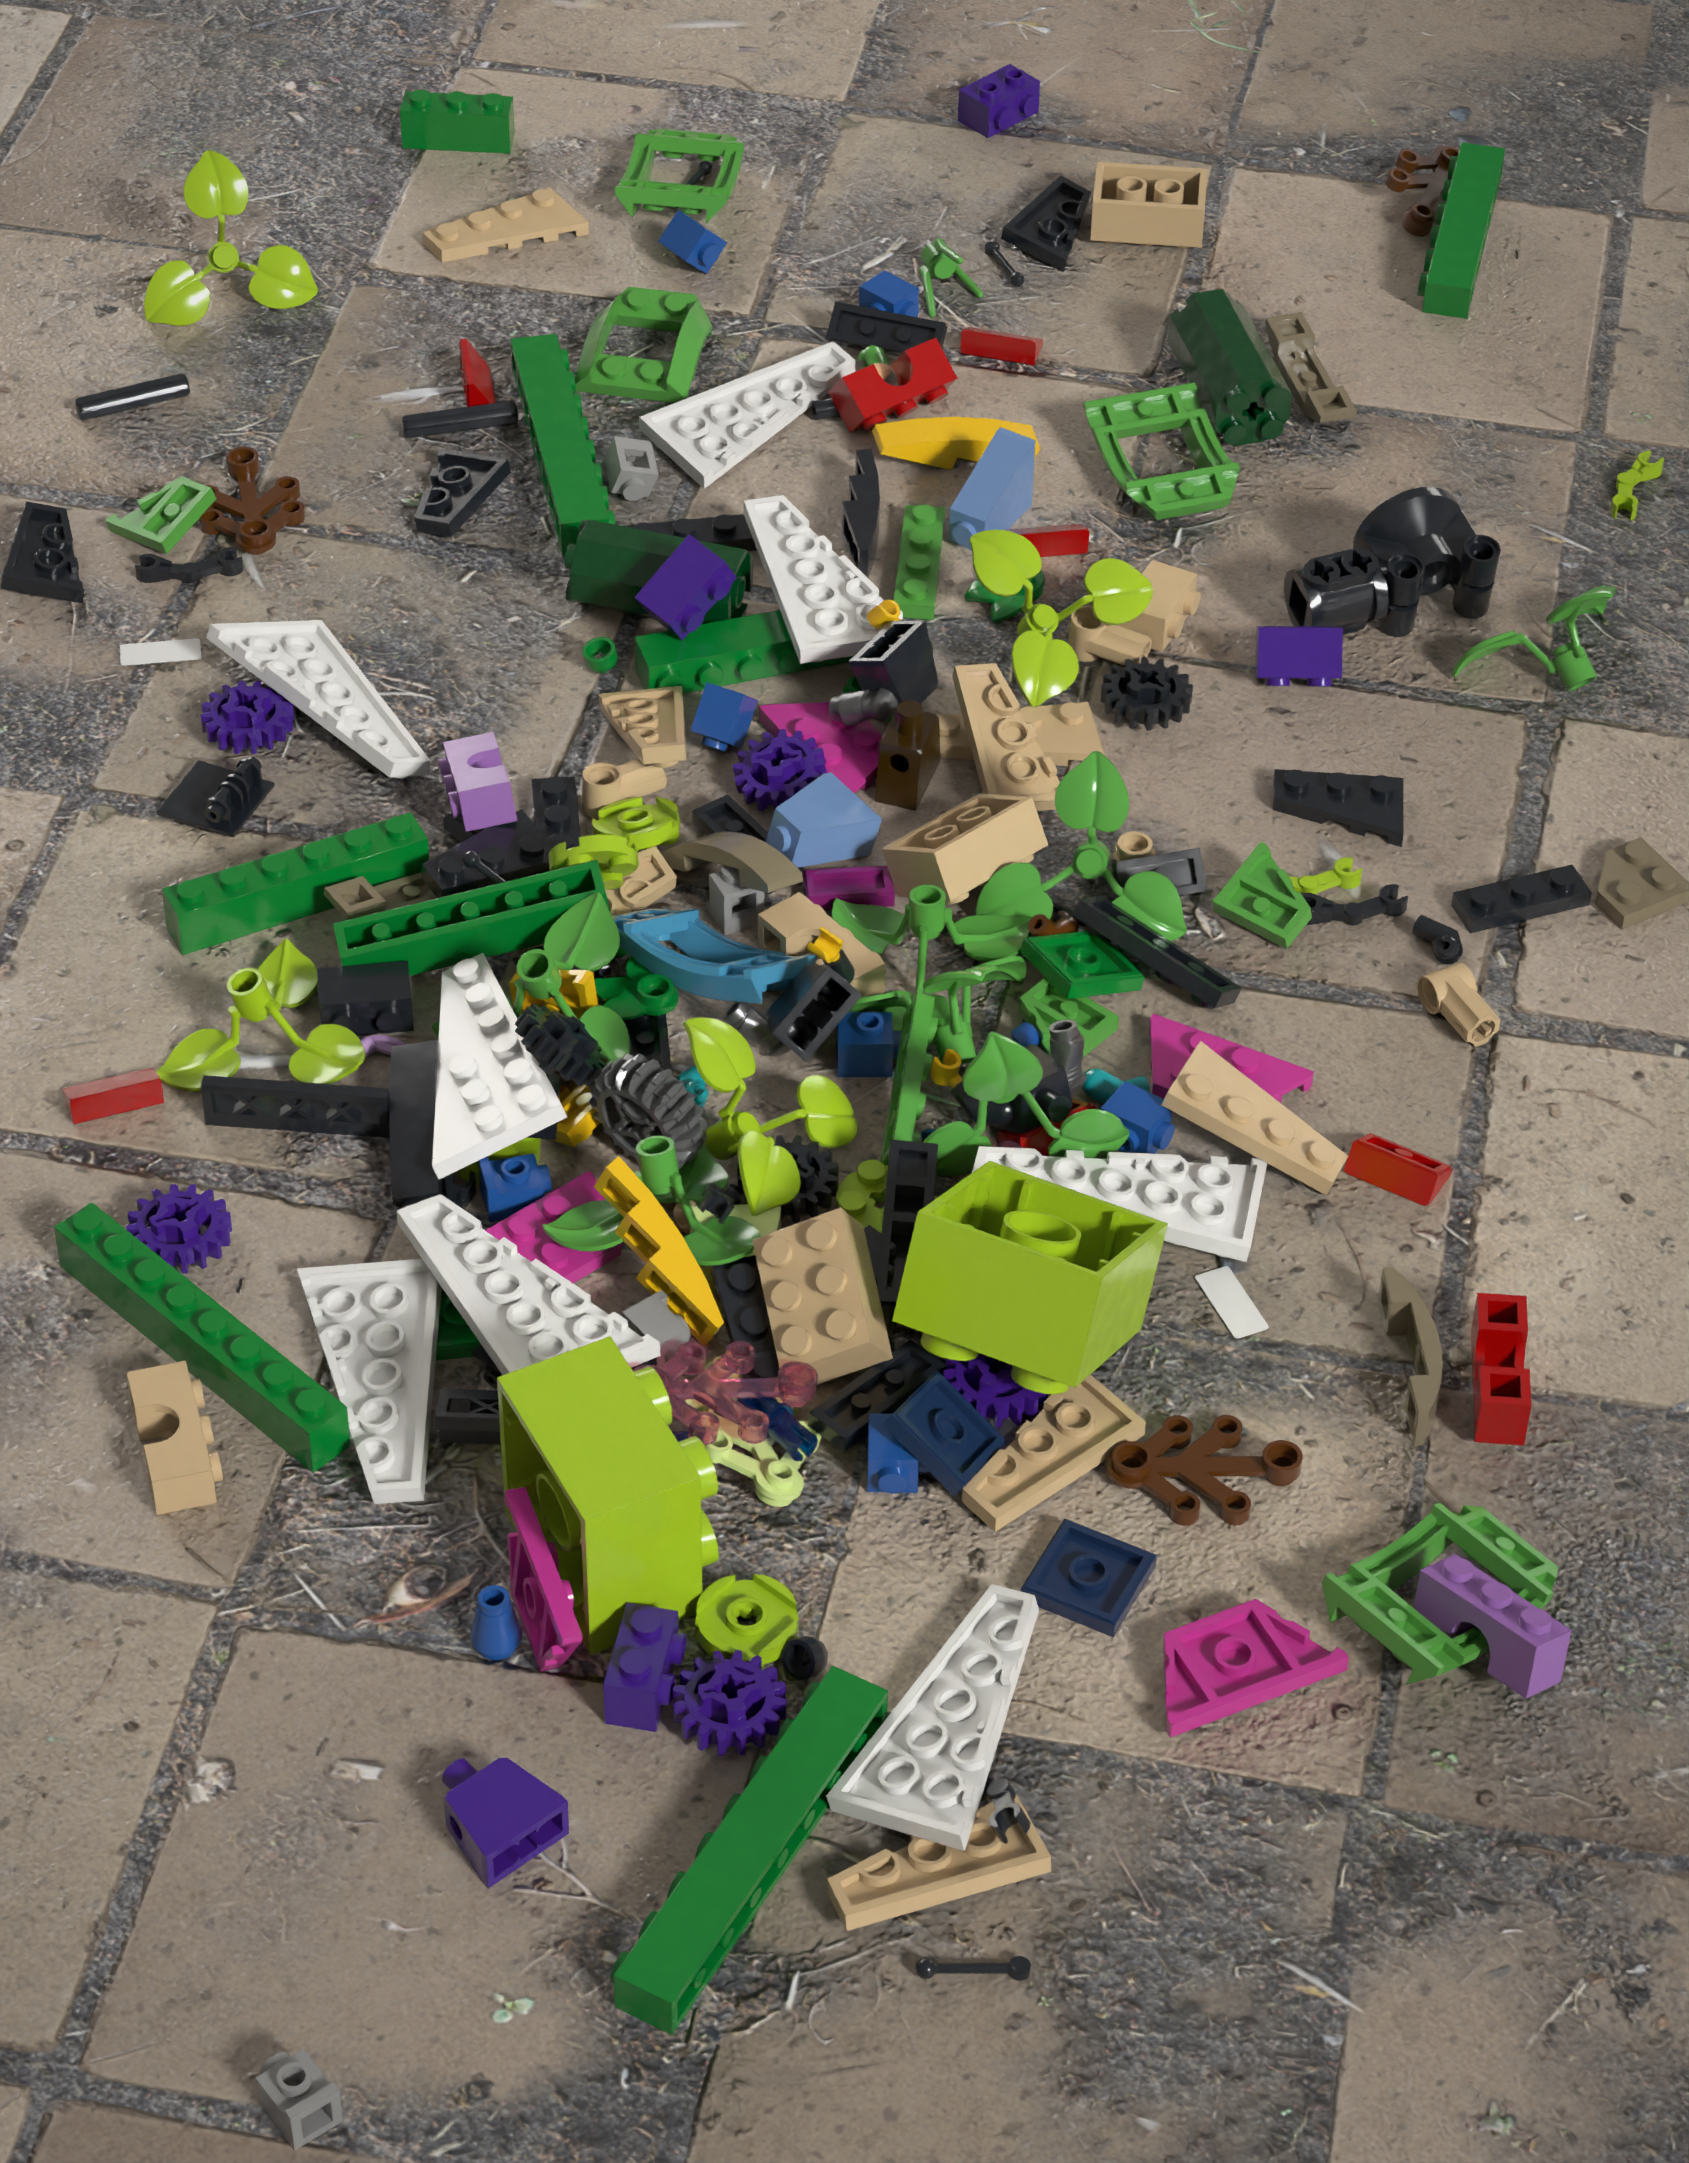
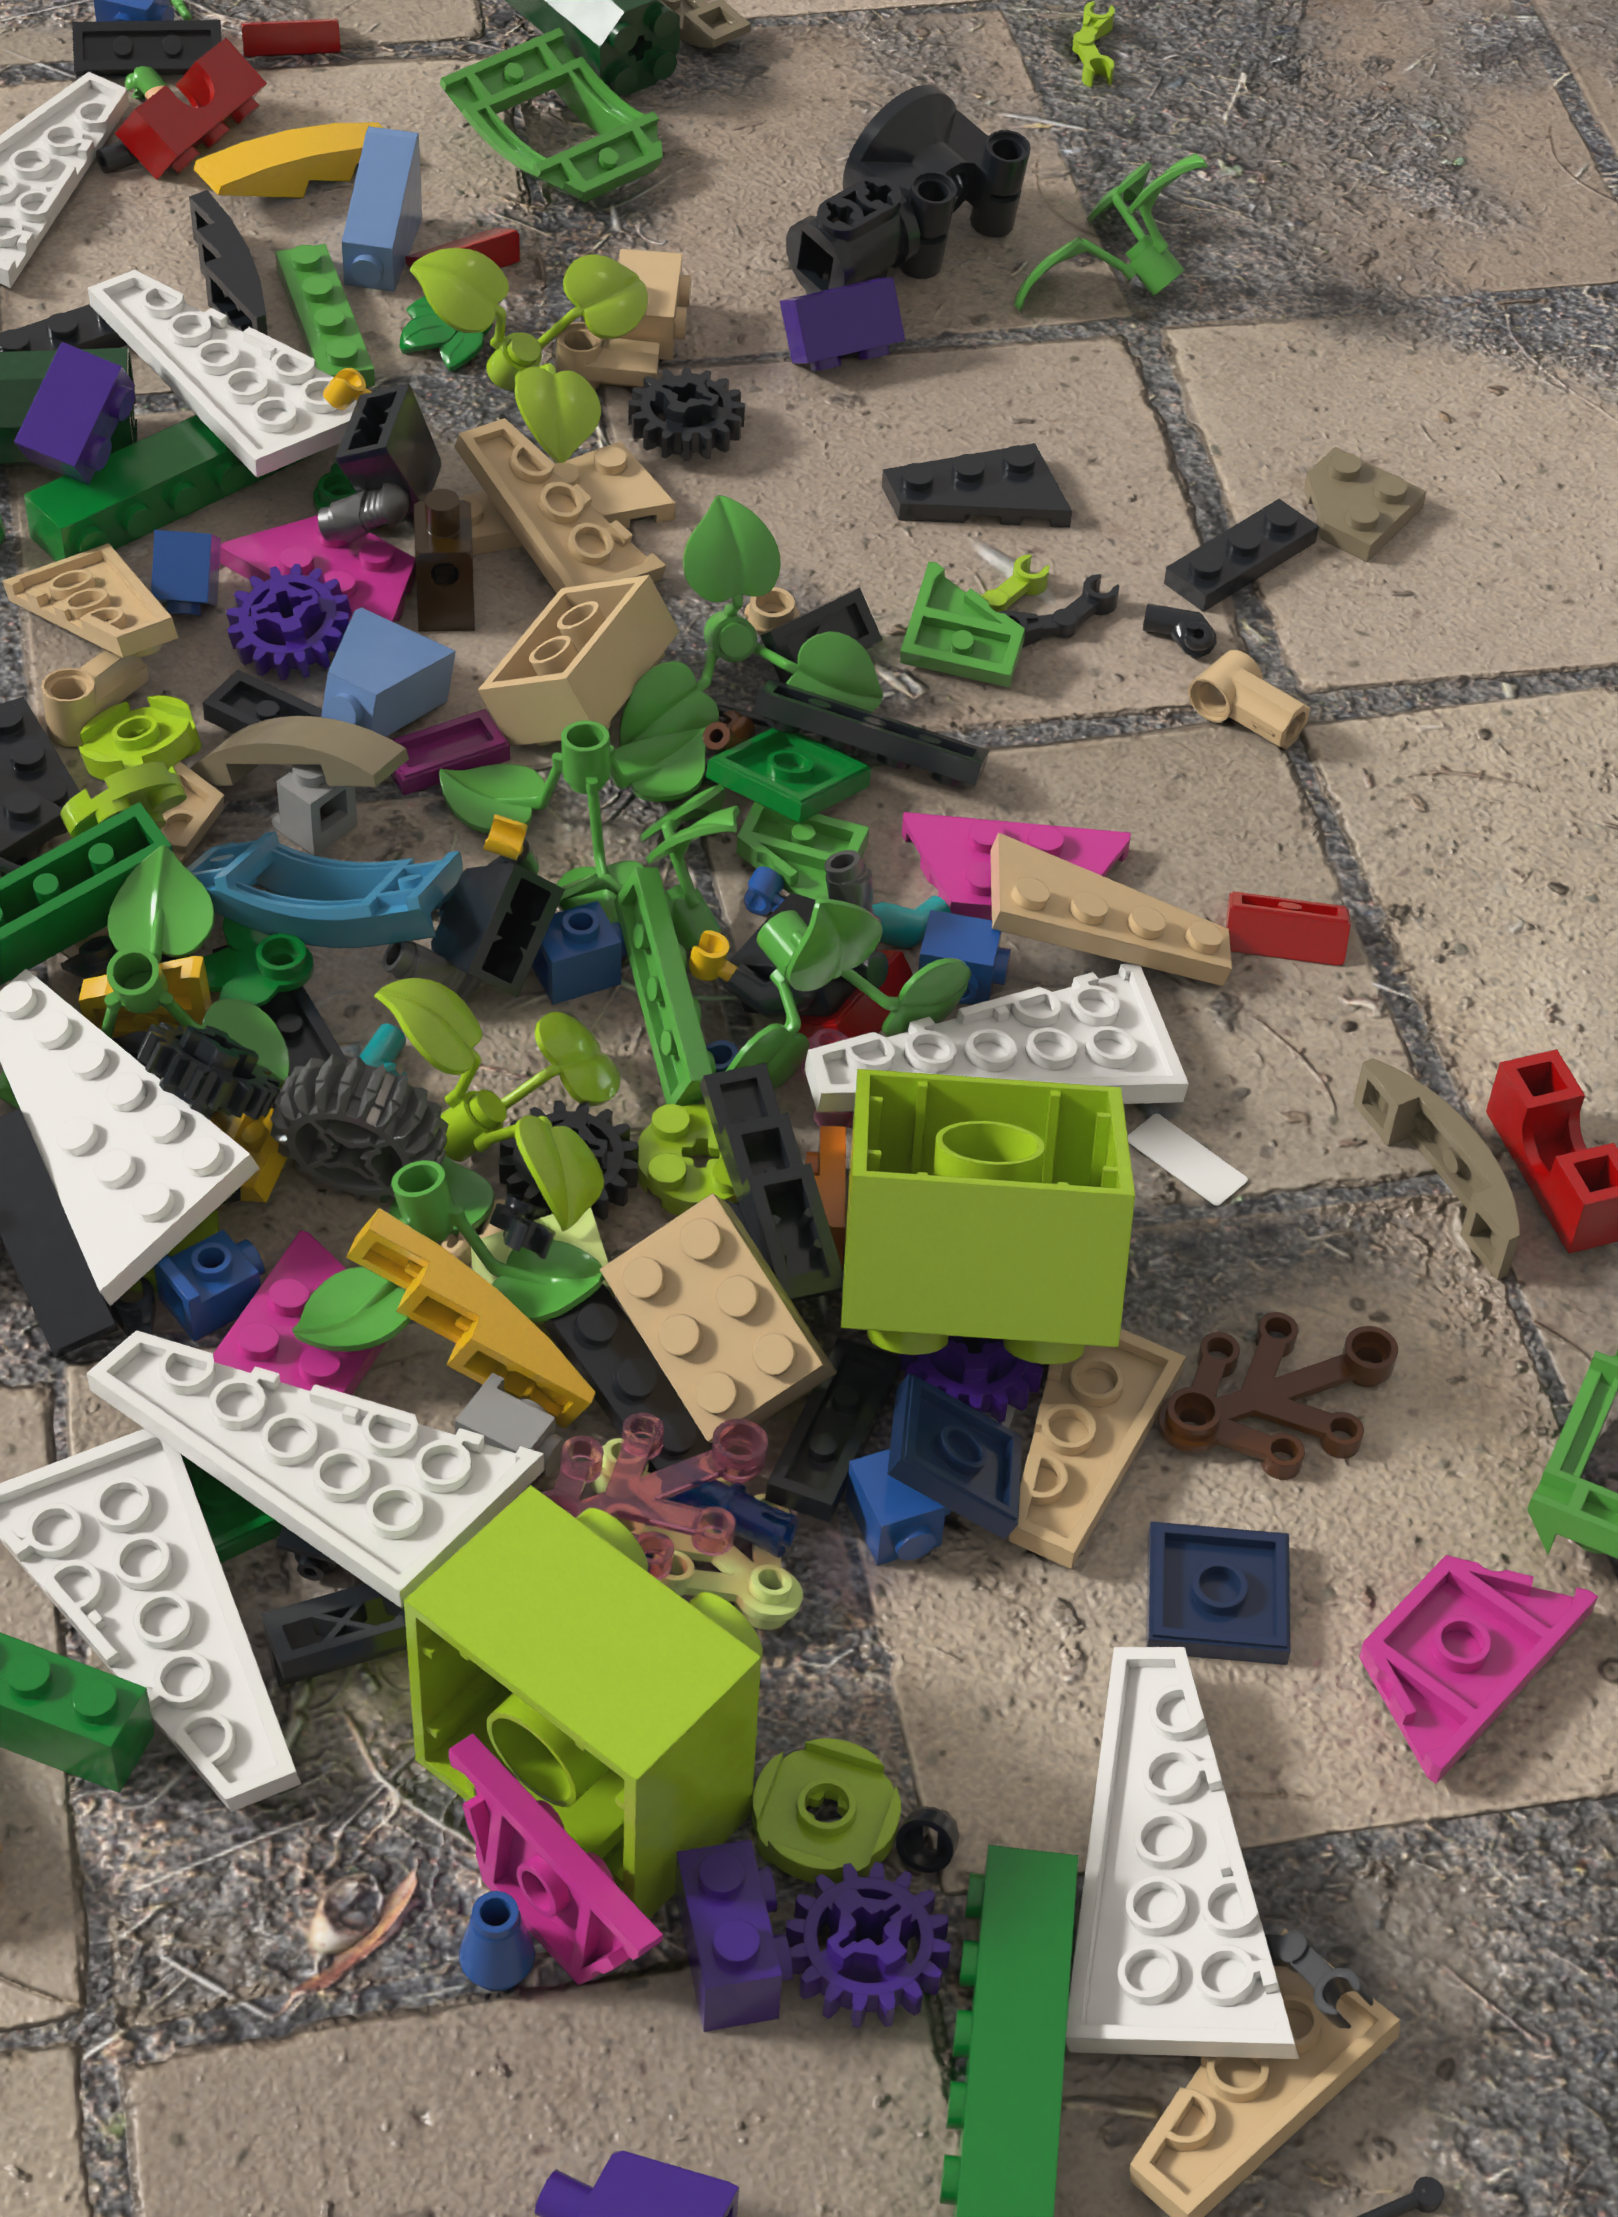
camera: 25 degrees left, 5 degrees up
tan arch [758,892,886,997] -> none

